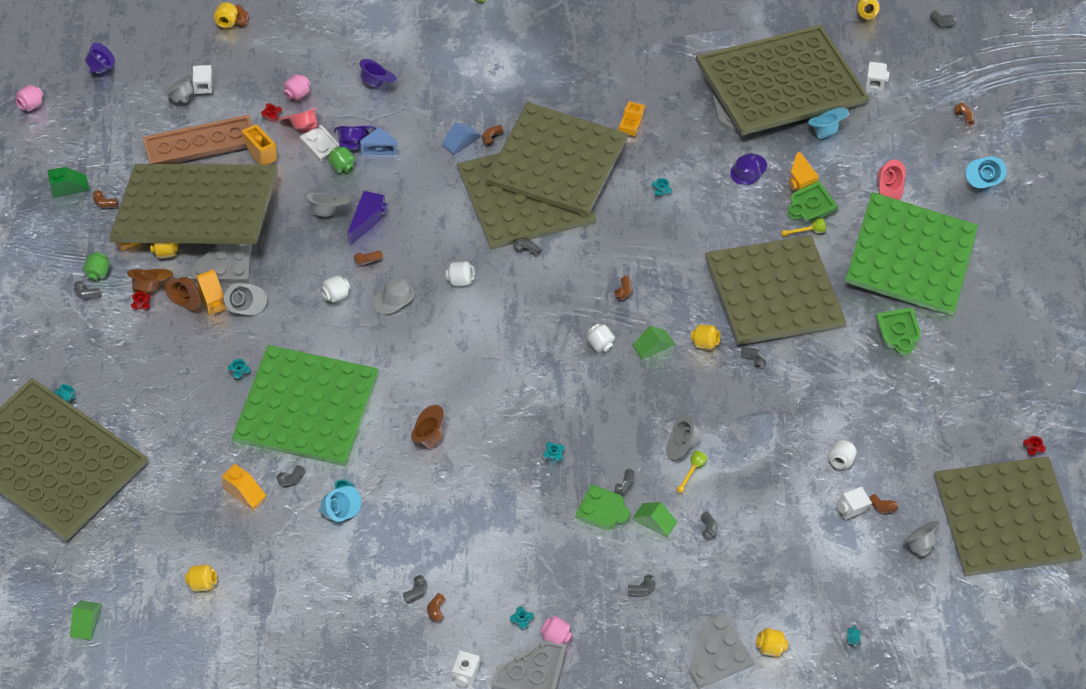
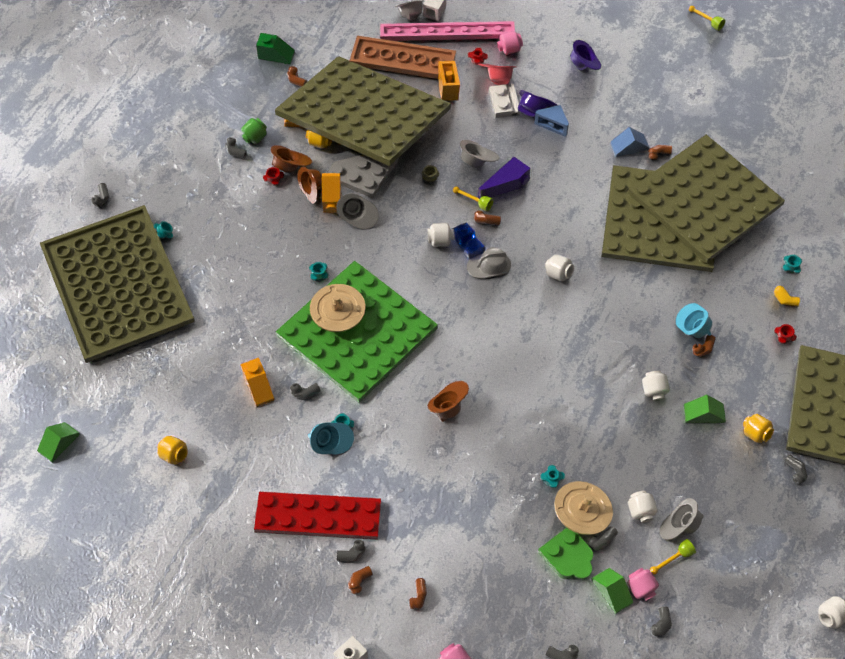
camera: 30 degrees right, 5 degrees up
bright green head [328,146,355,173] -> none
teal plate [510,606,534,629] -> none
dark grey arm [513,238,542,256] -> none
light orange slope [618,101,646,136] -> none
none -> red plate [254,491,381,540]
none -> tan piece [310,284,365,332]
none -> bright pink plate [380,21,515,41]
none -> dark orange arm [409,578,427,610]
none -> olive plate [422,165,439,182]
none -> clear blue slope [452,222,485,260]
none -> lime hinge [453,186,494,212]
none -> tan piece [554,481,613,535]
none -> bright pink head [627,567,659,601]
none -> white head [628,491,658,523]
none -> medium azure piece [676,303,712,338]
none -> yellow arm [774,286,800,307]
none -> red plate [774,324,797,344]

